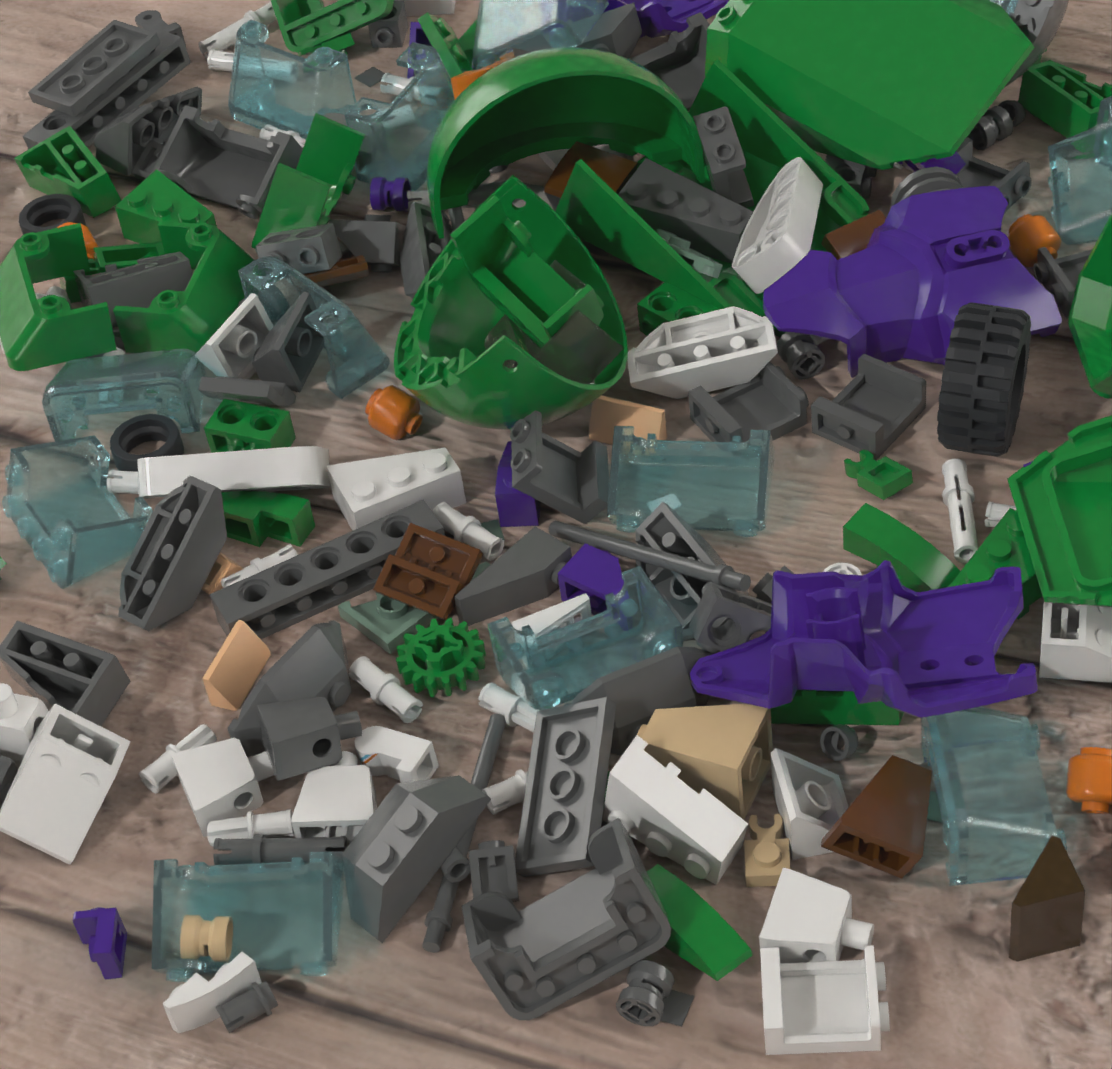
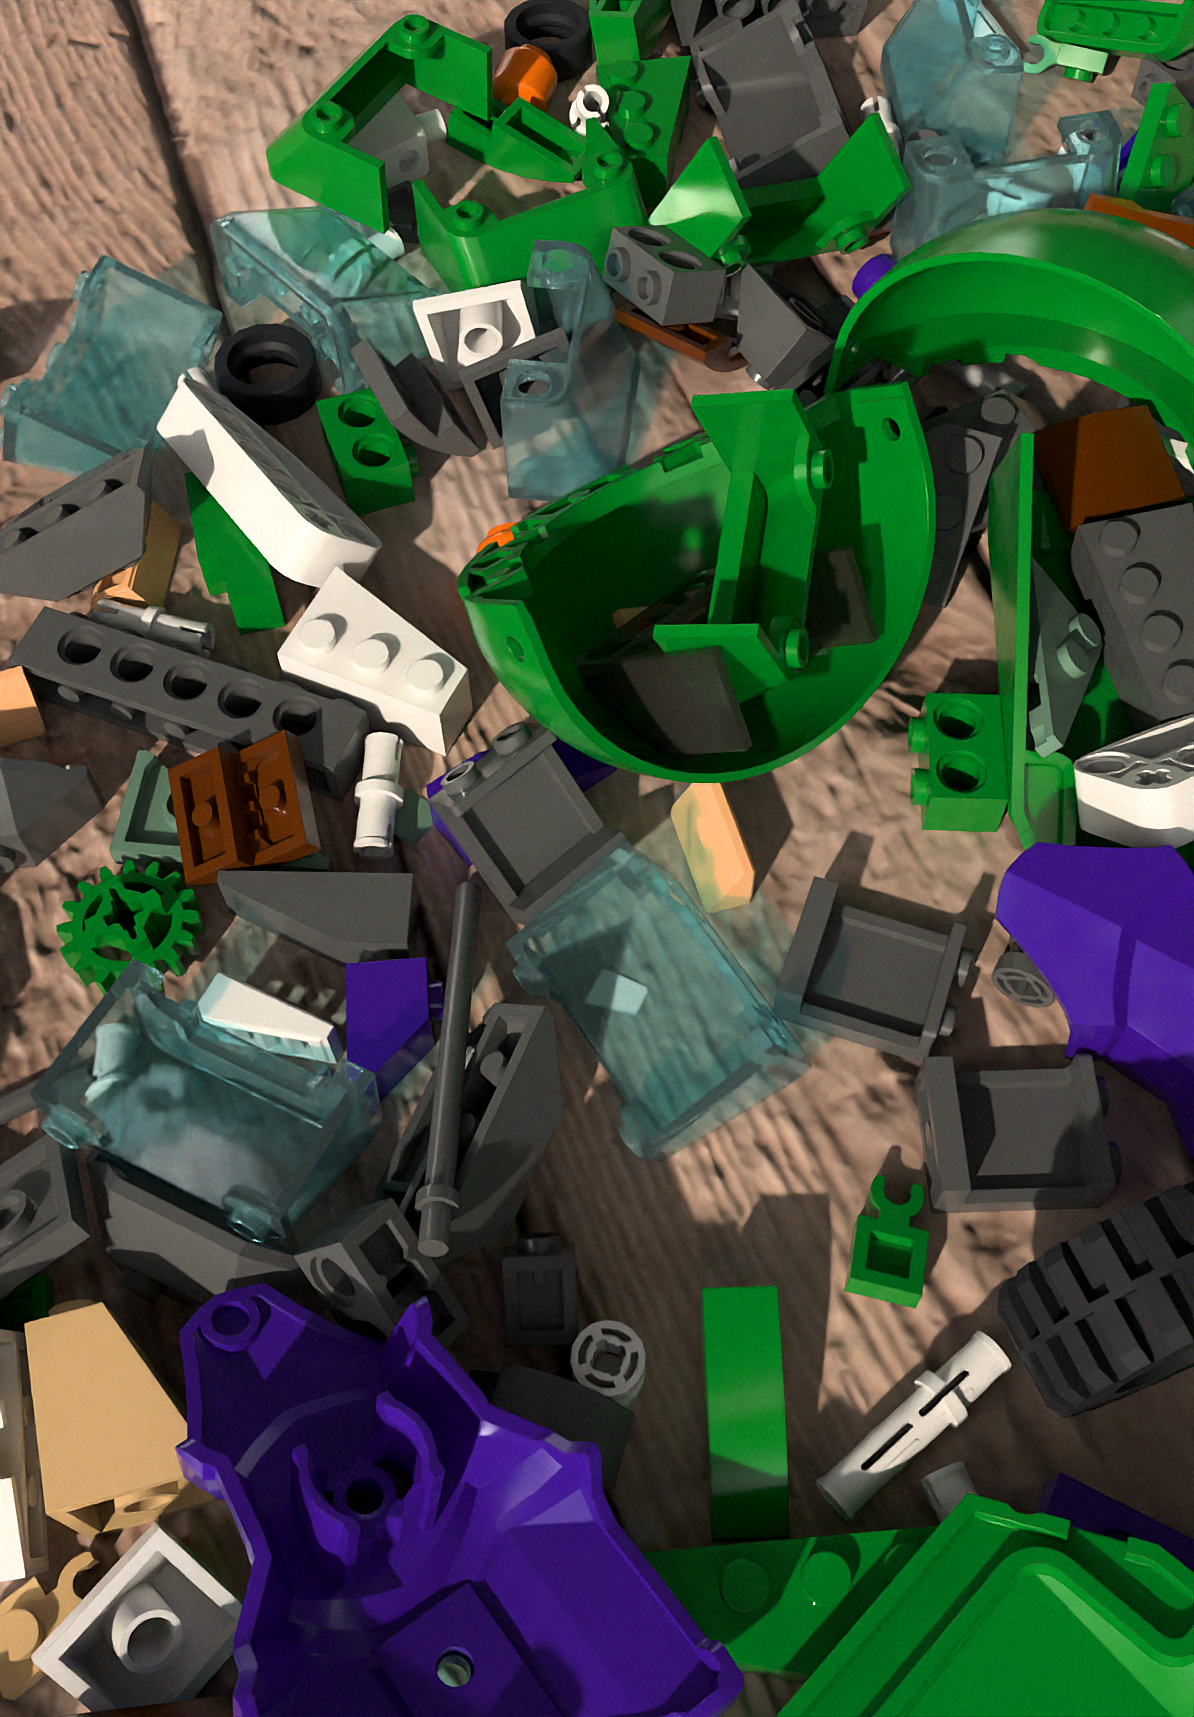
camera: 45 degrees right, 15 degrees up
dark grey wedge [73,252,193,328] -> none
white pin [348,656,423,723] -> none
white wedge [627,306,778,399] -> none
none -> white pin [569,84,609,138]

